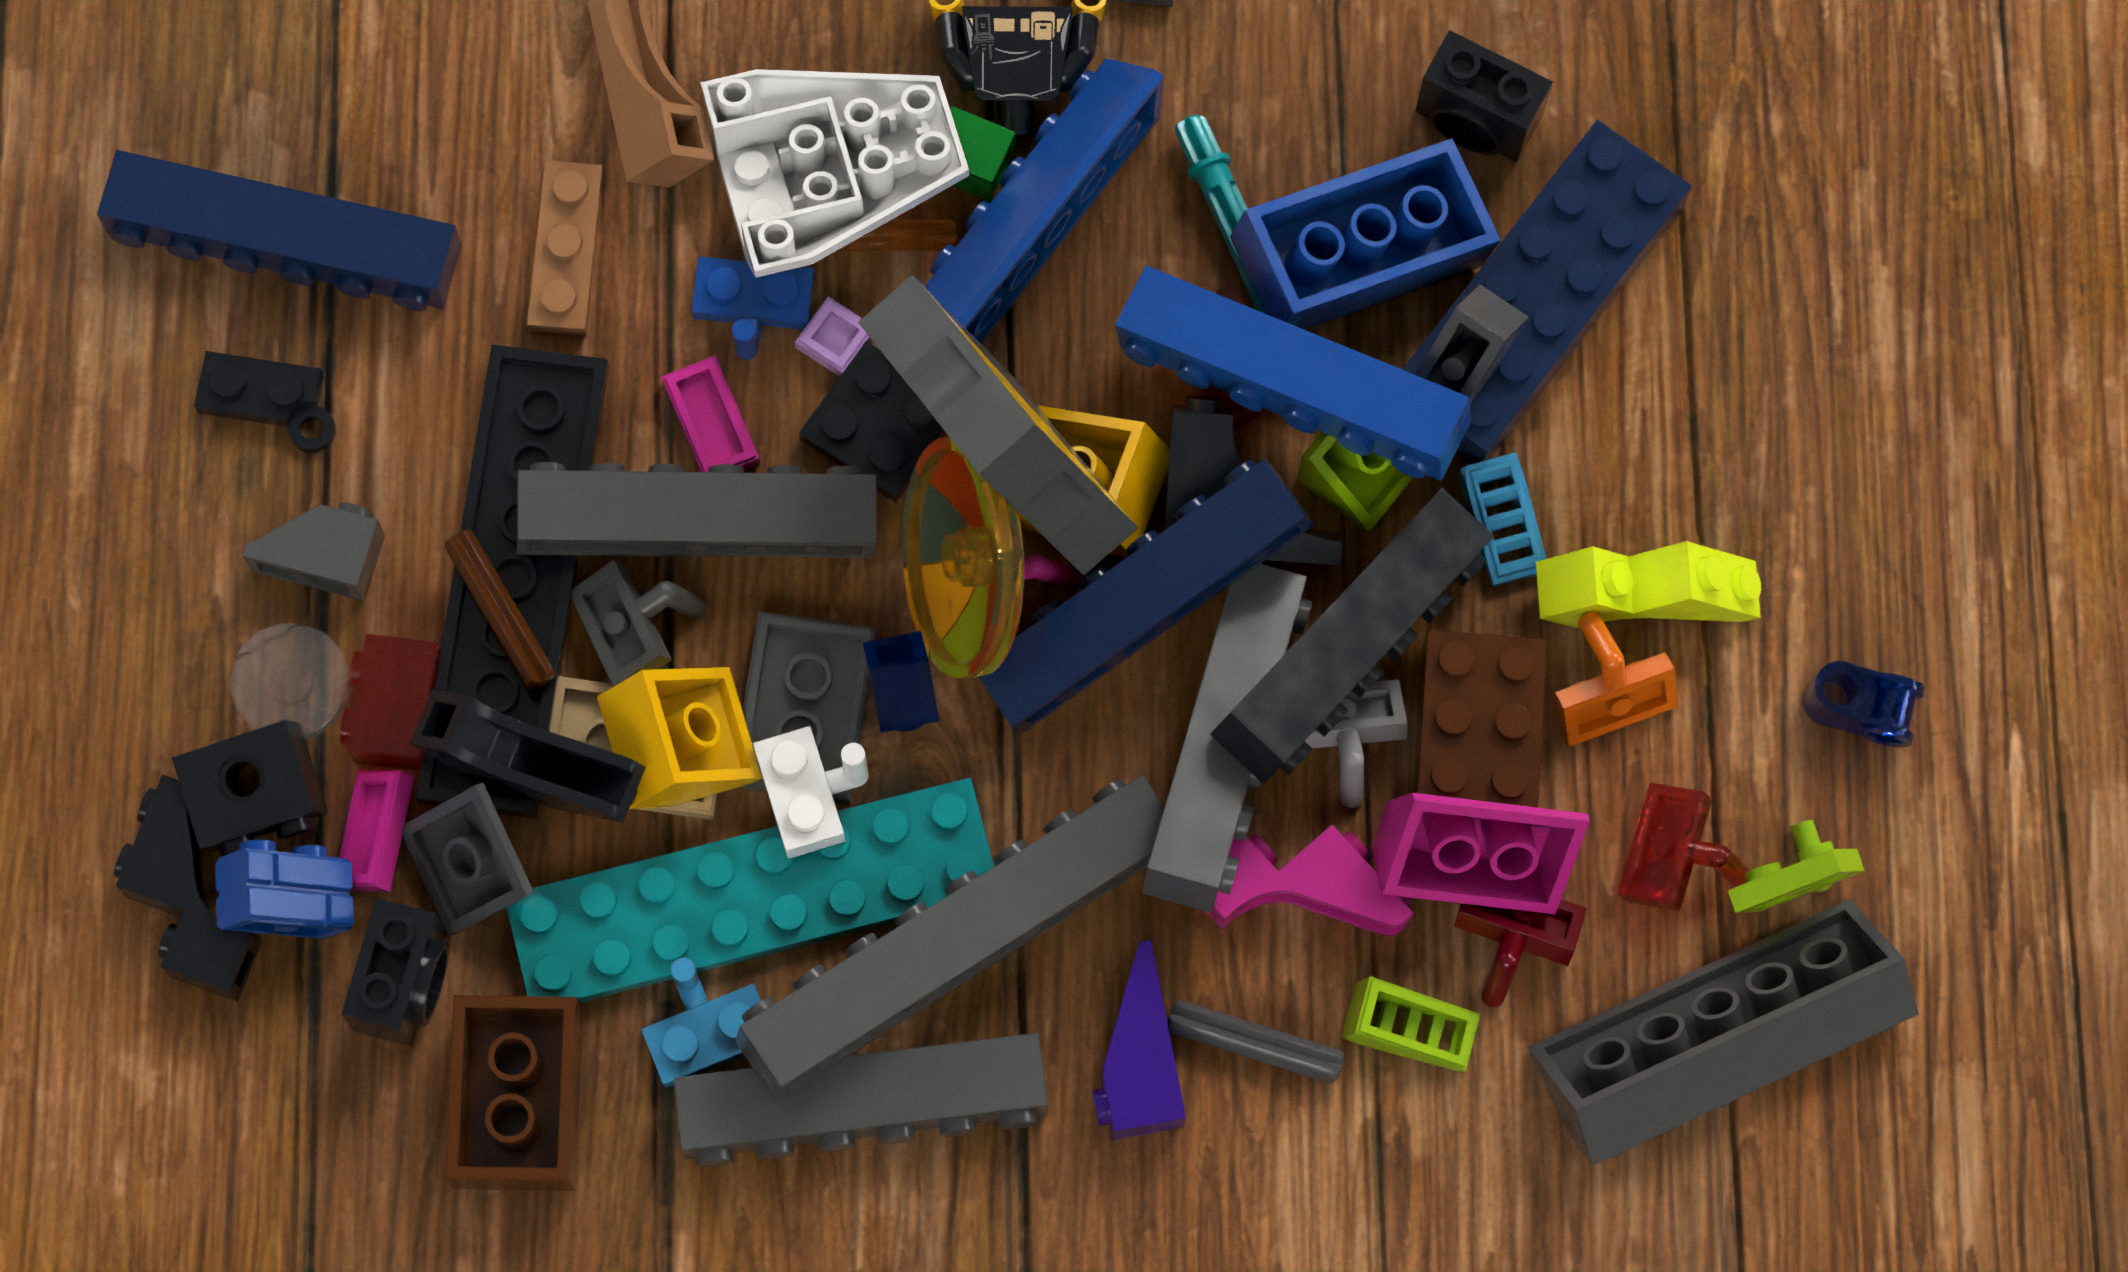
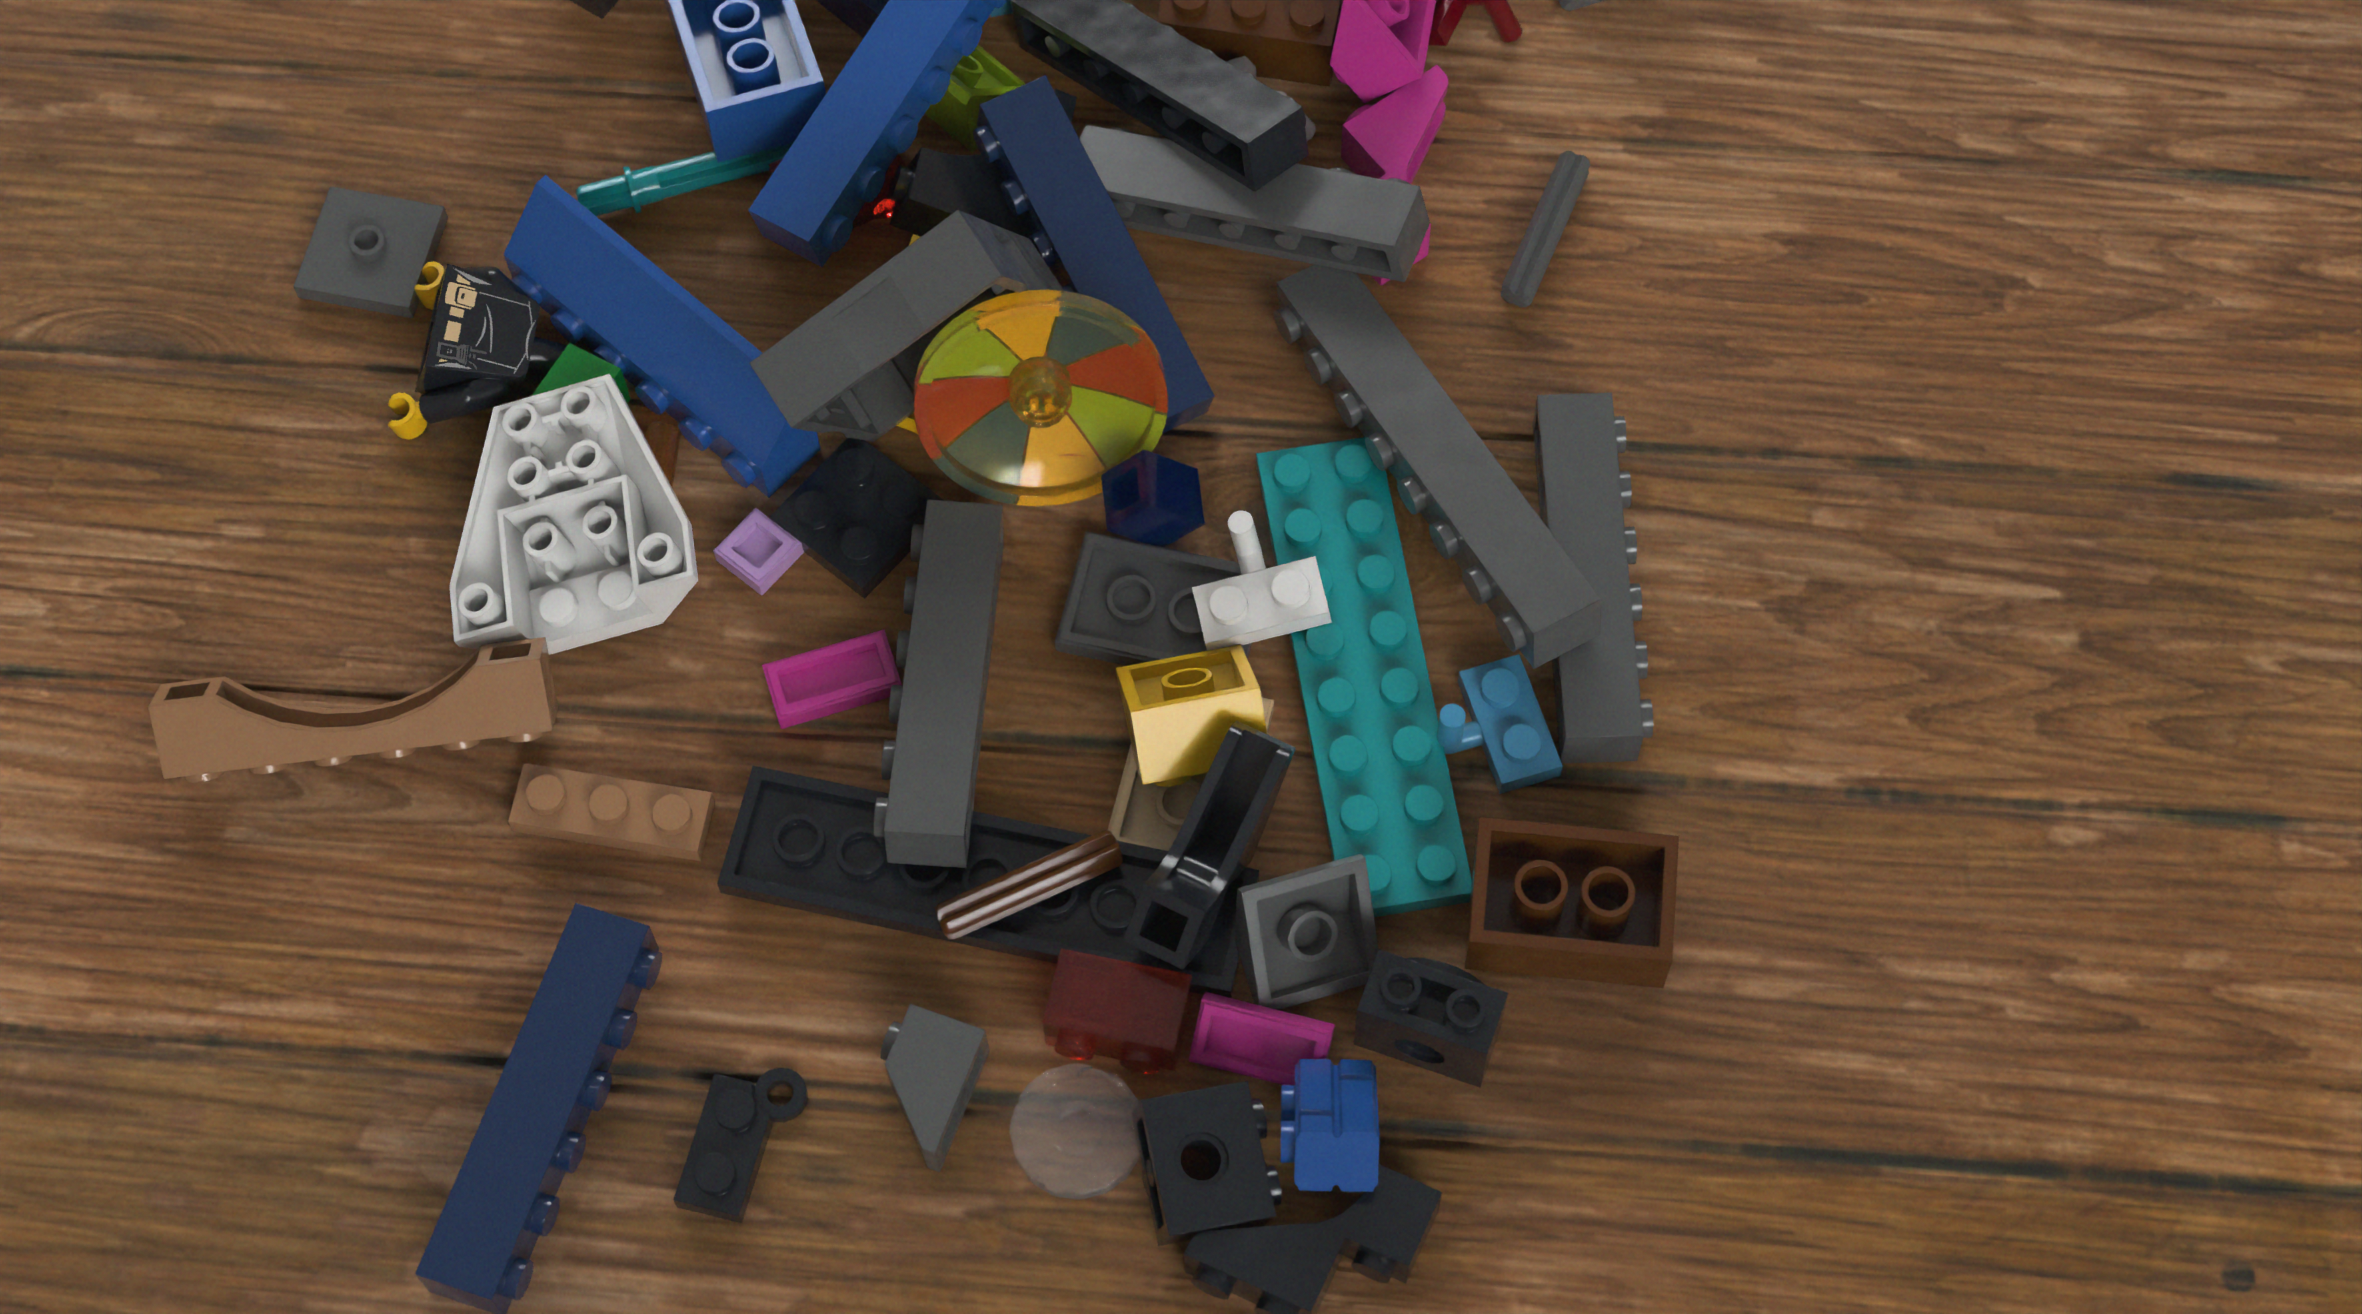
camera: 80 degrees left, 10 degrees down
dark grey plate [571,559,706,687] -> none
blue plate [692,256,815,360] -> none
dark purple slope [1092,940,1186,1140] -> none
lime slope [1341,976,1480,1073] -> none

